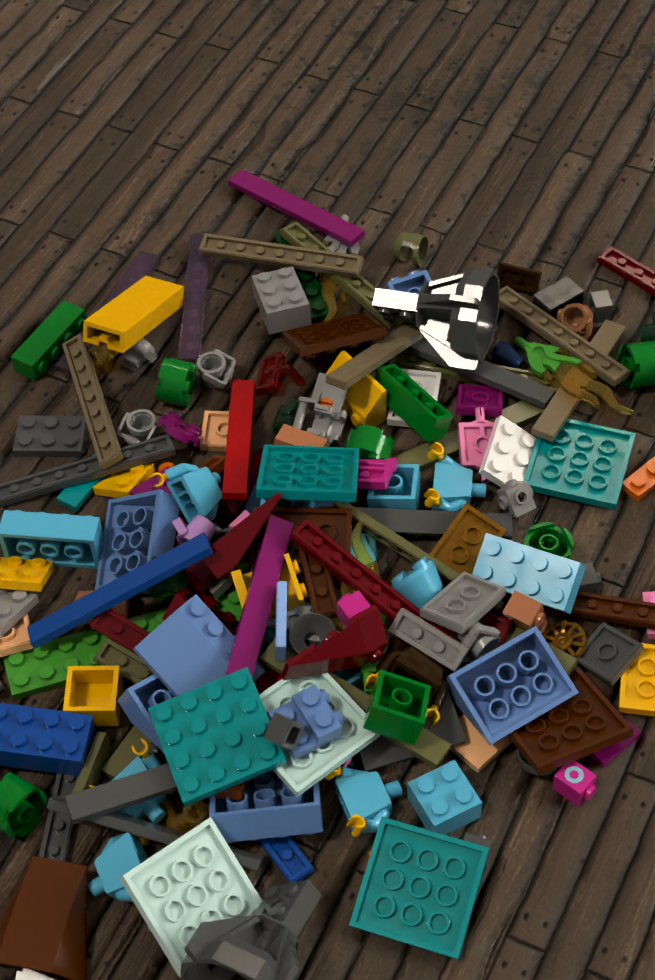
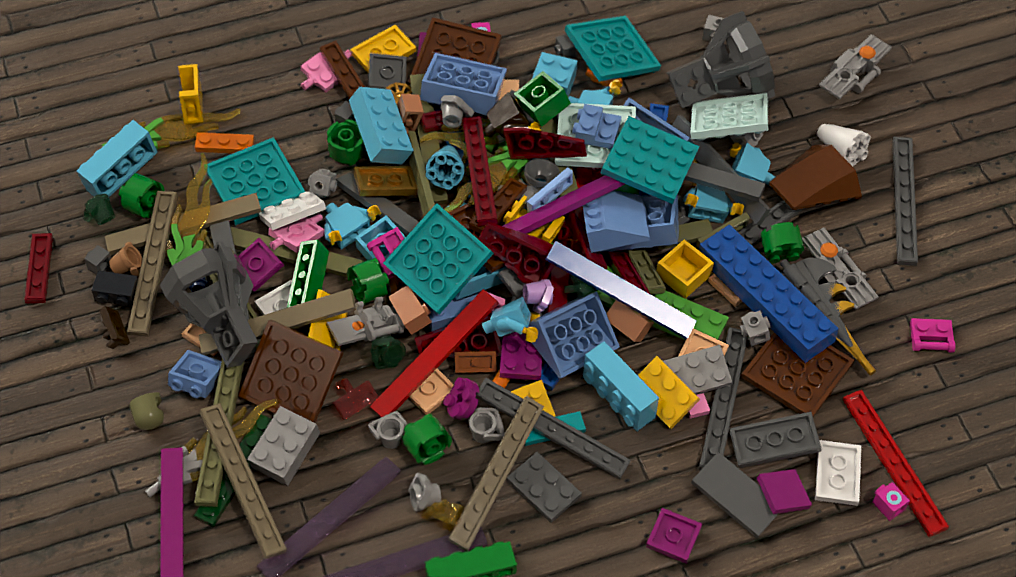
camera: 140 degrees left, 5 degrees up
yellow brick [83,276,184,353] -> none
dark grey plate [264,712,305,750] -> none
dark pink brick [336,590,371,627] -> none
light grey plate [388,608,470,672] -> none
light grey tile [420,571,506,635] -> none

